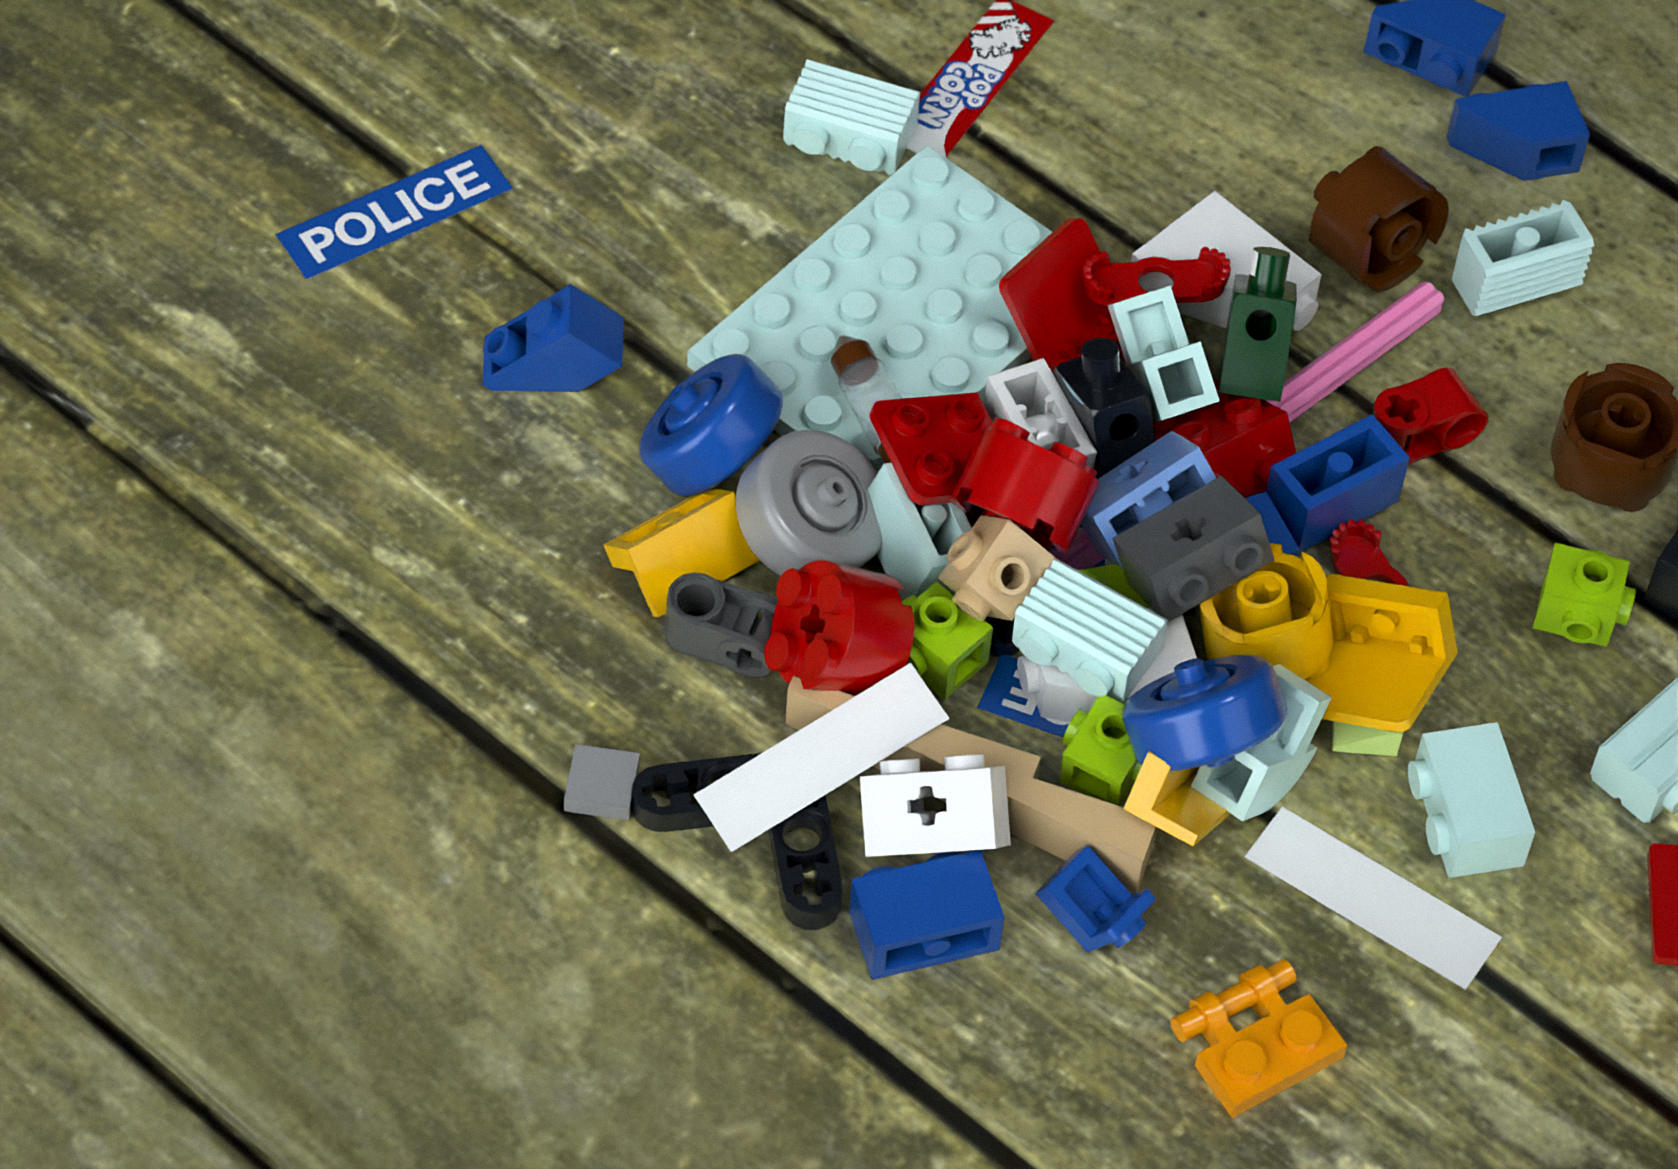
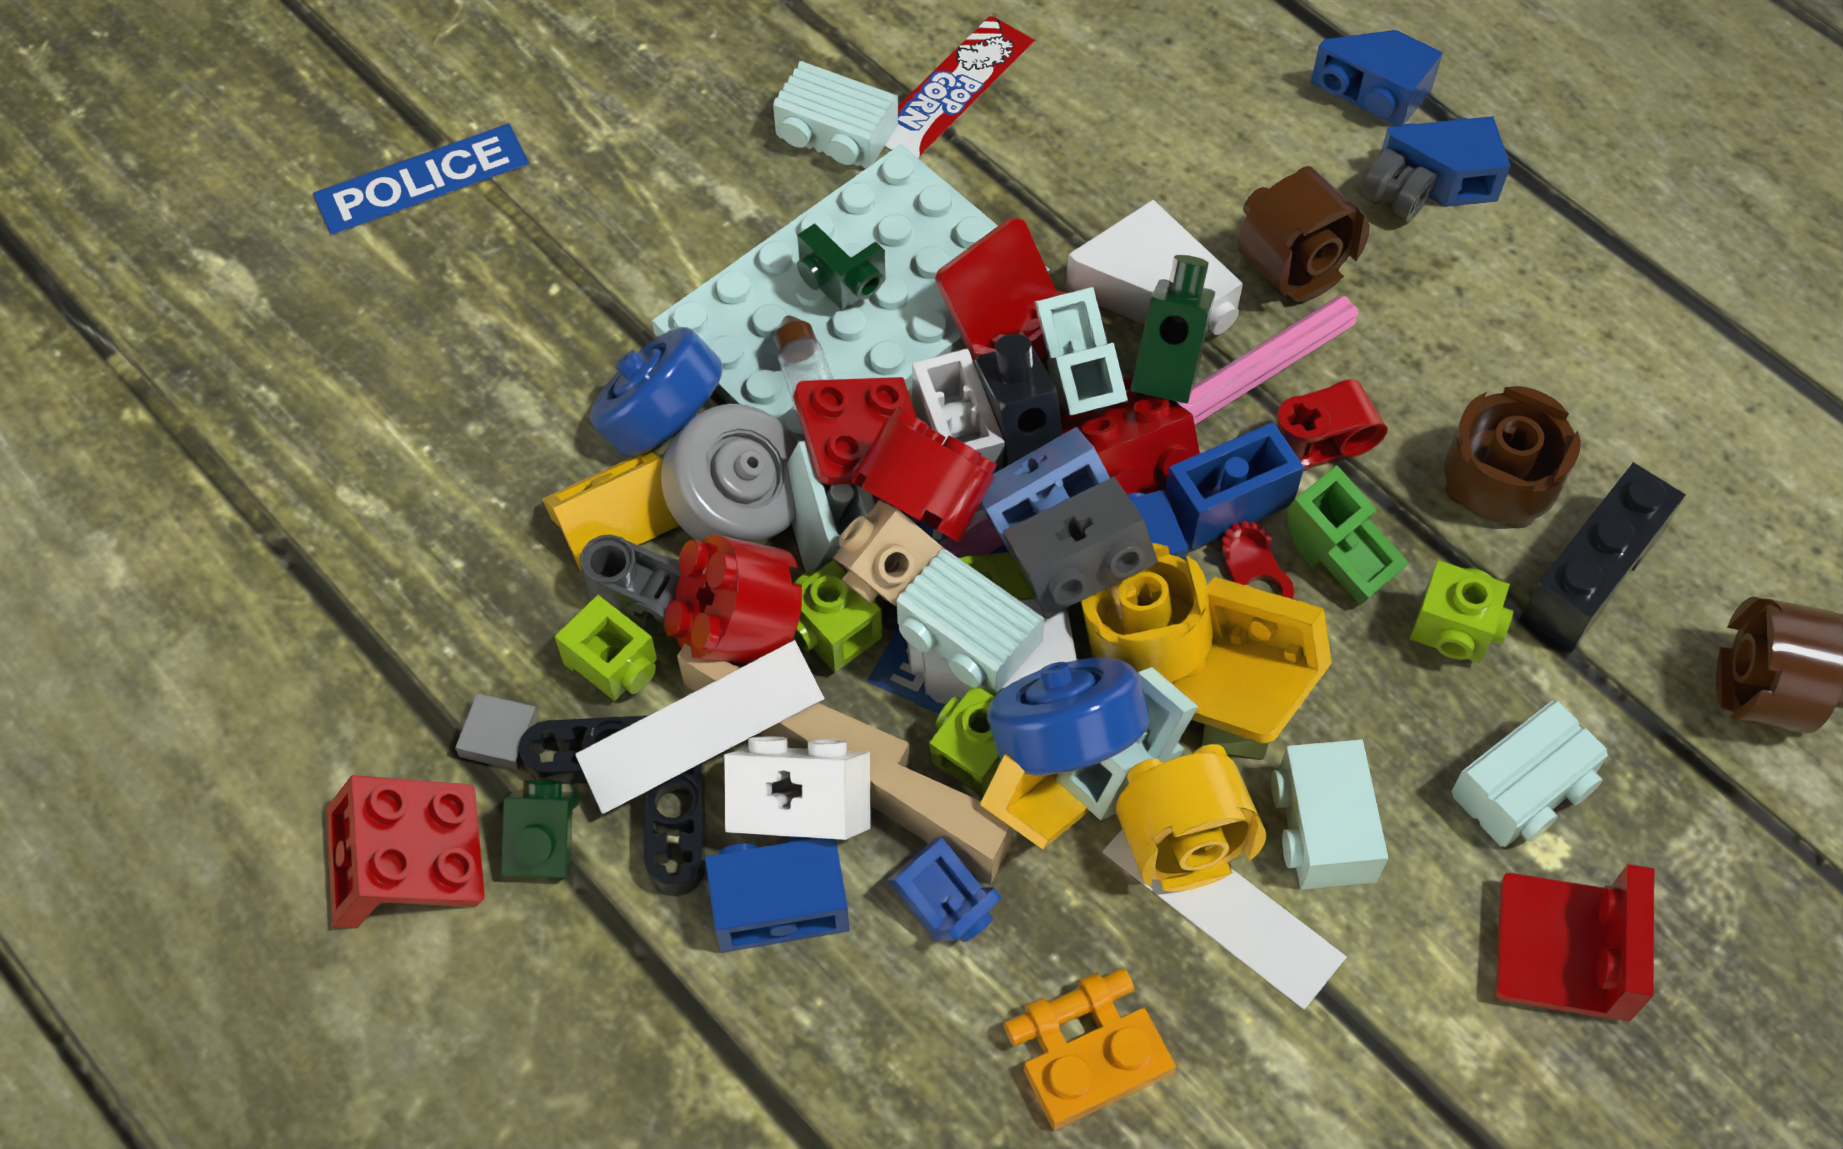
camera: 10 degrees right, 5 degrees up
blue slope [483,284,623,392] -> none
red piece [1083,247,1231,306] -> none
light aqua brick [1451,200,1594,316] -> none
none -> red bracket [326,775,485,928]
none -> dark green bracket [501,780,579,878]
none -> lime brick [554,595,657,701]
none -> dark green bracket [797,223,886,311]
none -> yellow brick [1116,744,1266,892]
none -> bright green brick [1287,465,1409,606]
none -> dark grey wheel [1360,149,1437,222]

